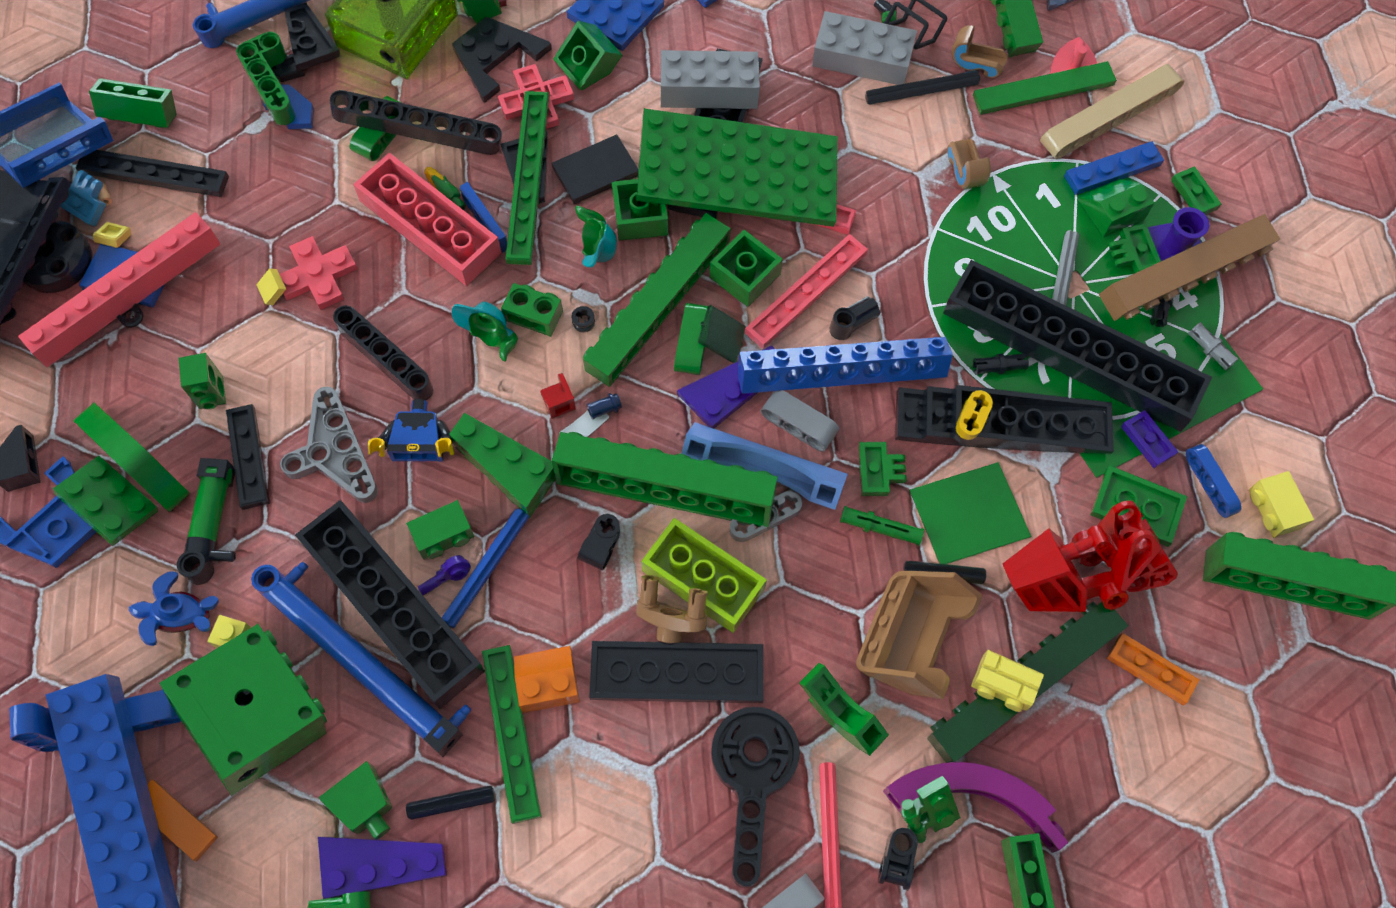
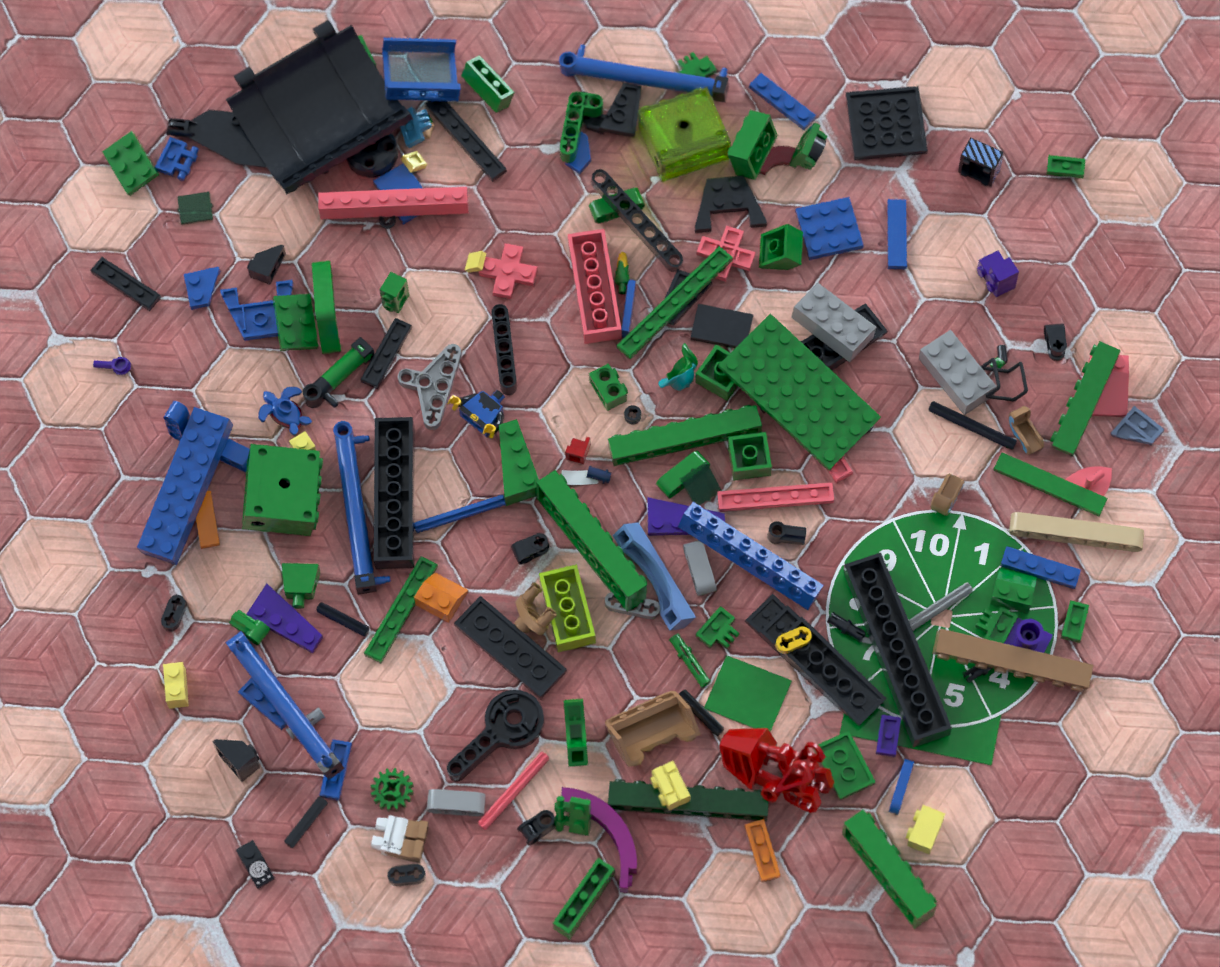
camera: 45 degrees right, 0 degrees up
green brick [406,500,475,560] -> none
dark purple plate [418,555,471,596] -> none
green hair [452,301,518,362] -> none
light grey pin [1188,322,1238,371] -> none

